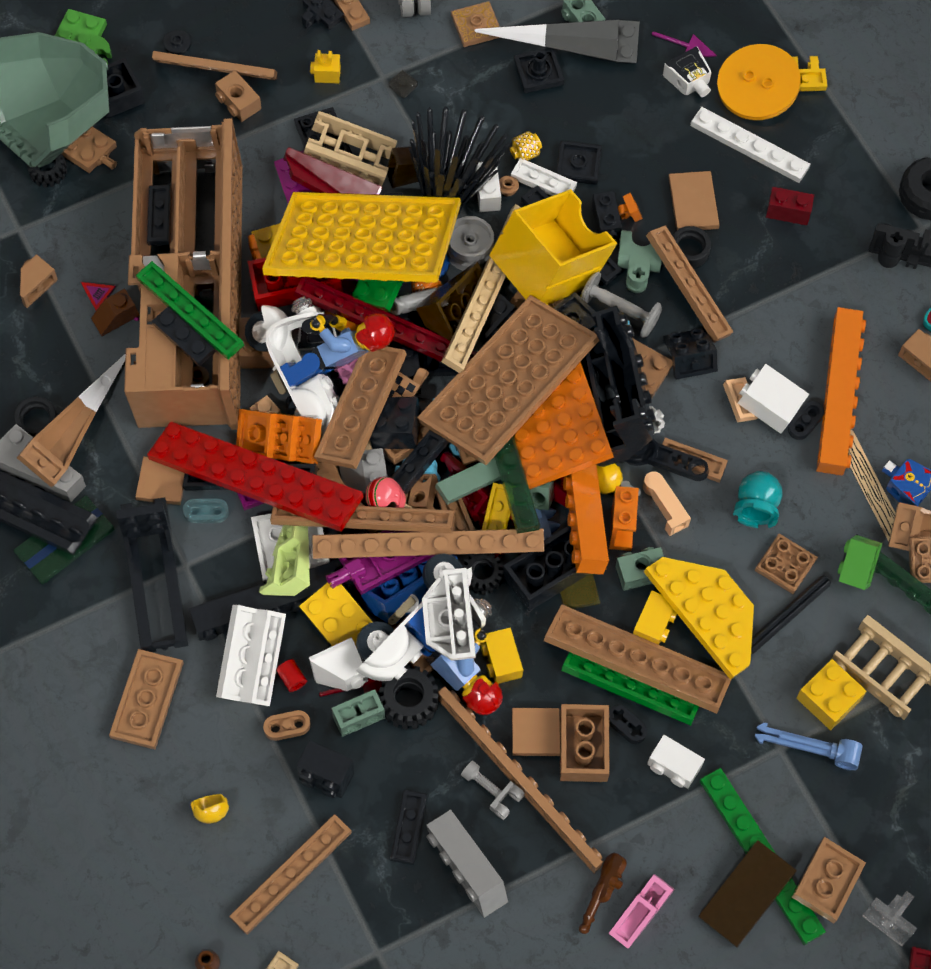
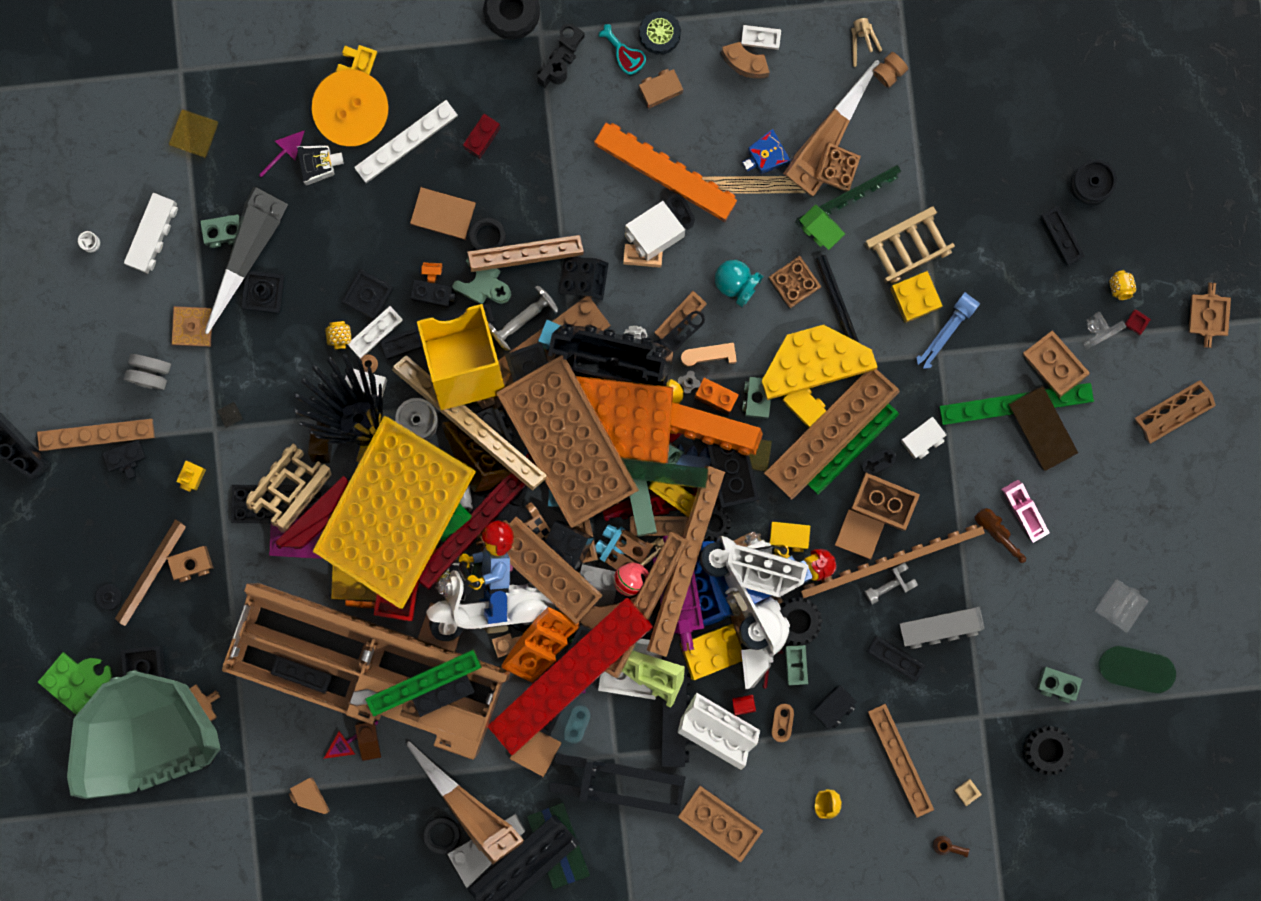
camera: 70 degrees left, 20 degrees up
black tile [391,430,448,494] -> none

